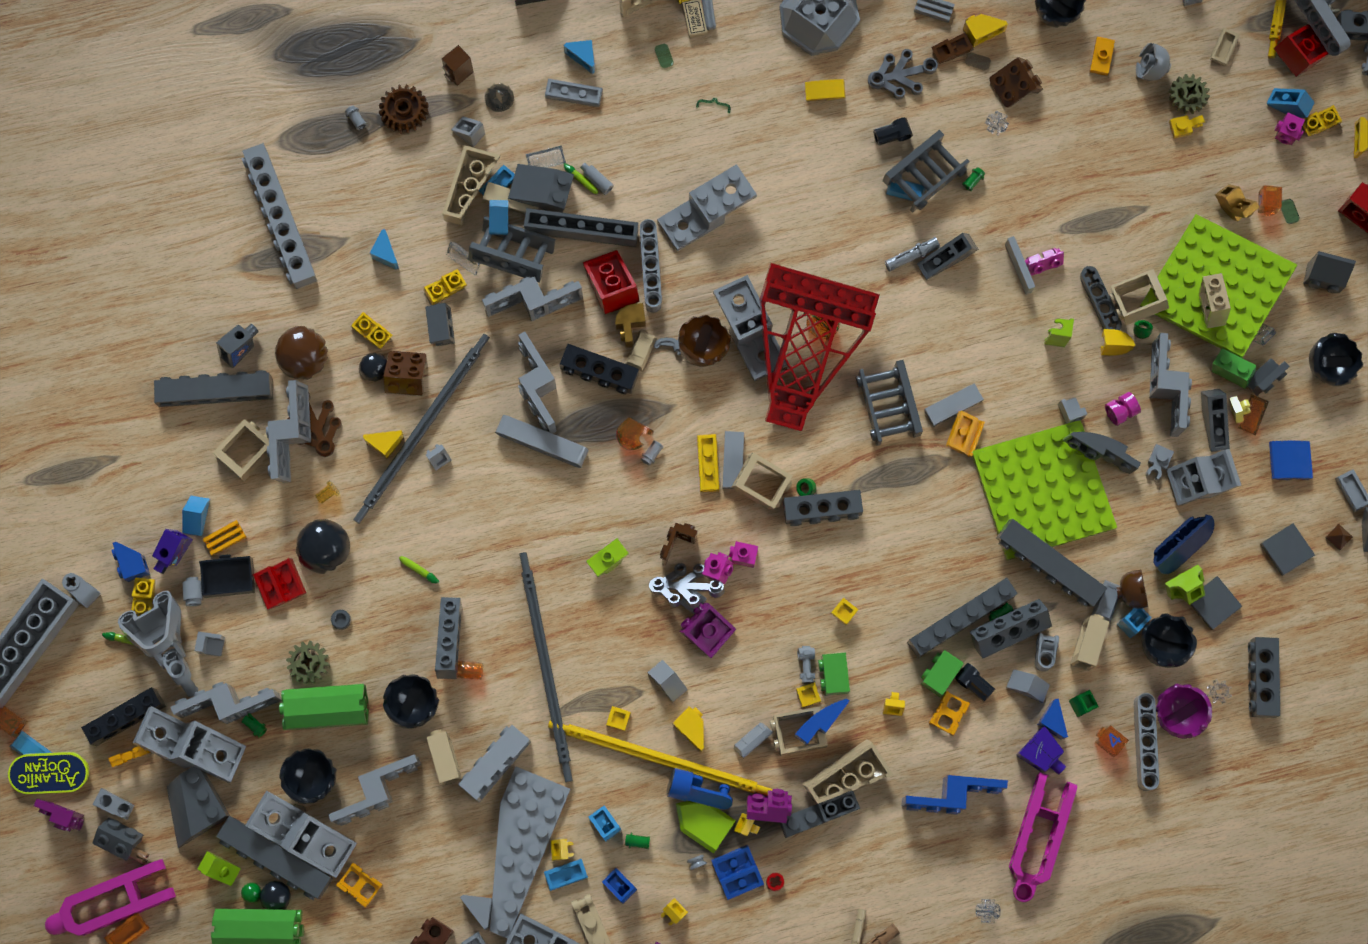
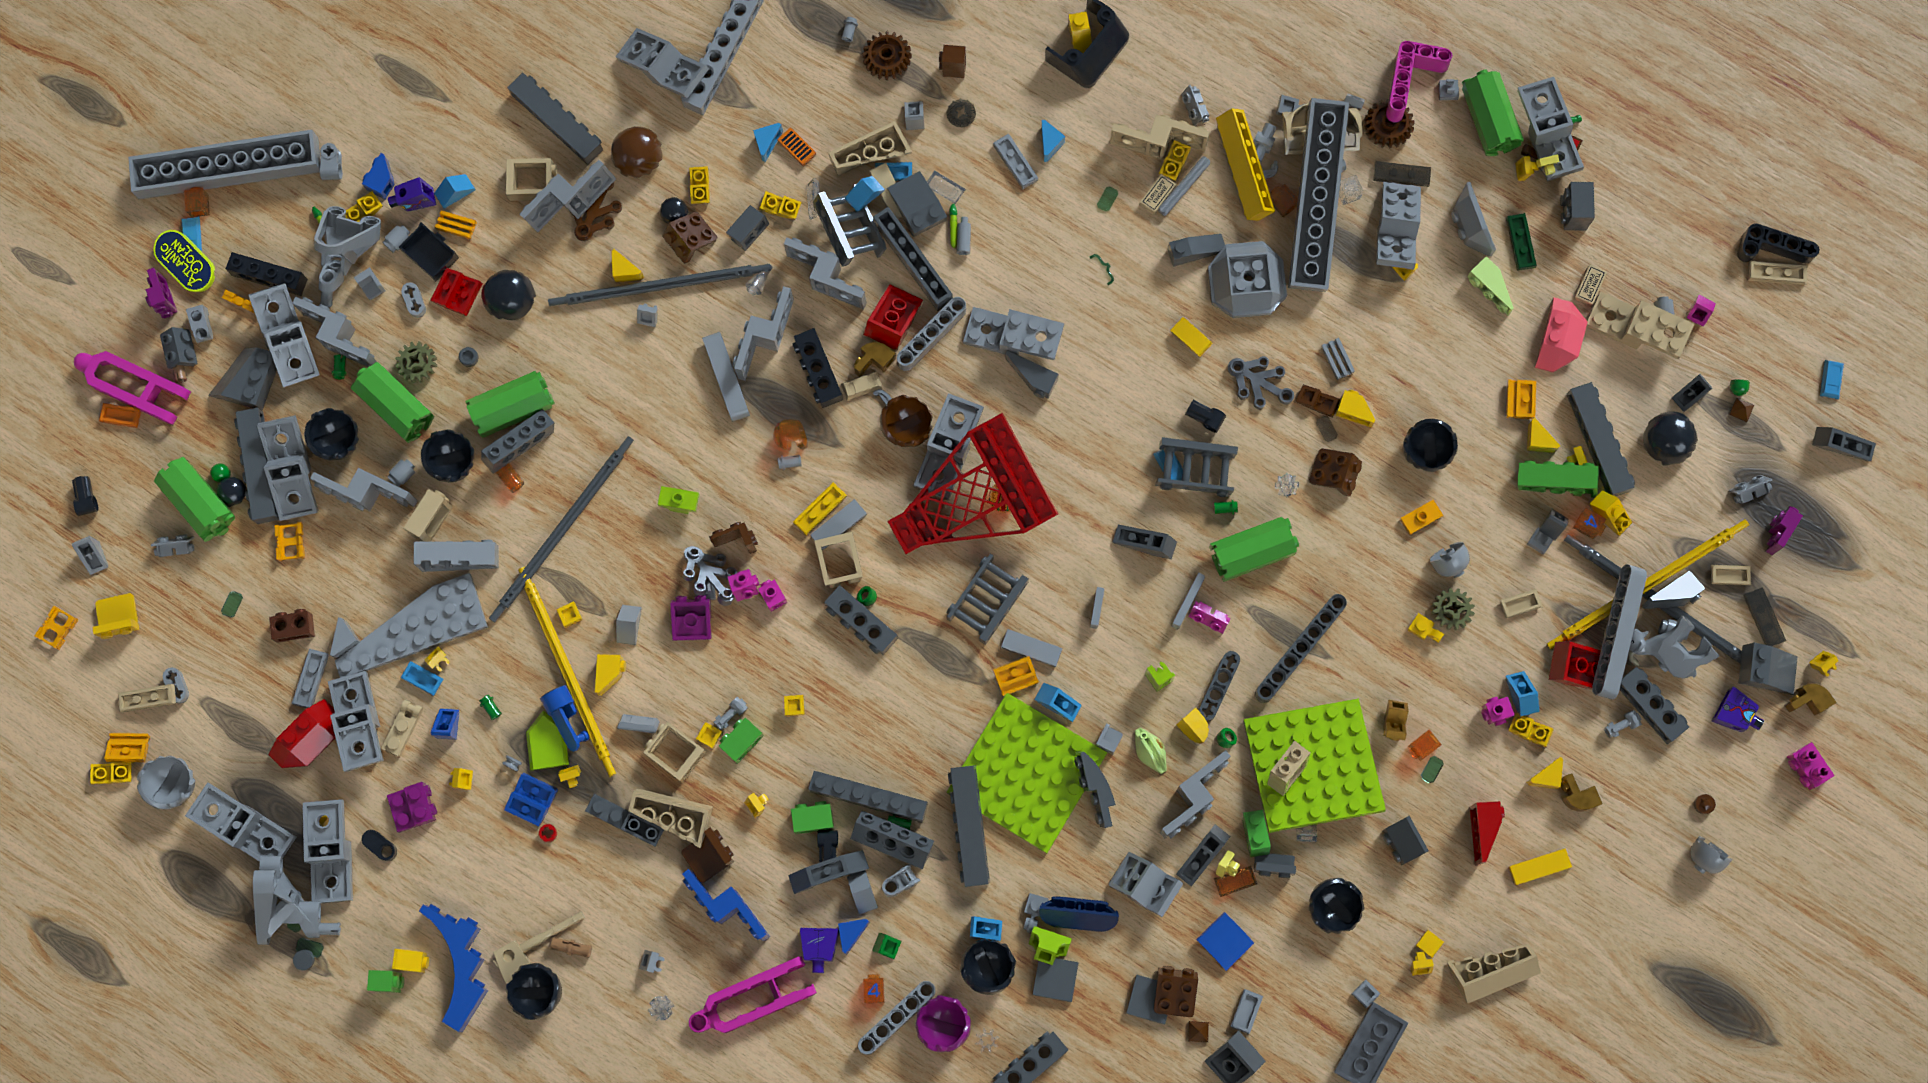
camera: 55 degrees right, 0 degrees up
lime brick [198,851,241,886] -> none
dark grey torso [216,324,259,368] -> none
clear yellow piece [315,481,340,503] -> none
lime piece [399,556,439,584] -> none
dark azure slope [588,805,622,842] -> none
magenta plate [746,788,792,823] -> none
blue slope [794,699,849,745] -> none
light grey pin [885,237,940,272] -> none
light orange piece [929,691,970,736] -> none
tan window [1070,614,1109,671] -> none
light grey tile [1092,580,1120,623] -> none
dark pink wheel [1105,392,1141,426] -> none
tan window [1109,269,1169,325] -> none
reddish brown cylinder [1116,570,1148,609] -> none
light grey plate [1146,444,1174,480] -> none
none -> light grey brick [387,459,415,487]
none -> light grey beam [401,282,426,318]
none -> bright green brick [465,371,555,438]
none -> light grey bracket [616,28,709,98]
none -> light grey tile [639,950,665,973]
none -> reddish brown bracket [681,827,734,883]
none -> clear cone [746,263,773,295]
none -> orange tile [777,127,816,166]
none -> dark grey slope [788,850,869,894]
none -> dark grey slope [1006,350,1059,399]
none -> light grey plate [1024,893,1048,933]
none -> dark azure slope [1034,683,1082,722]
none -> light grey tile [1090,587,1104,629]
none -> yellowish green hat [1135,728,1167,774]
none -> reddish brown bracket [1154,966,1198,1017]
none -> dark grey slope [1168,234,1225,267]
none -> bright green brick [1209,517,1299,582]
none -> dark grey beam [1255,594,1347,703]

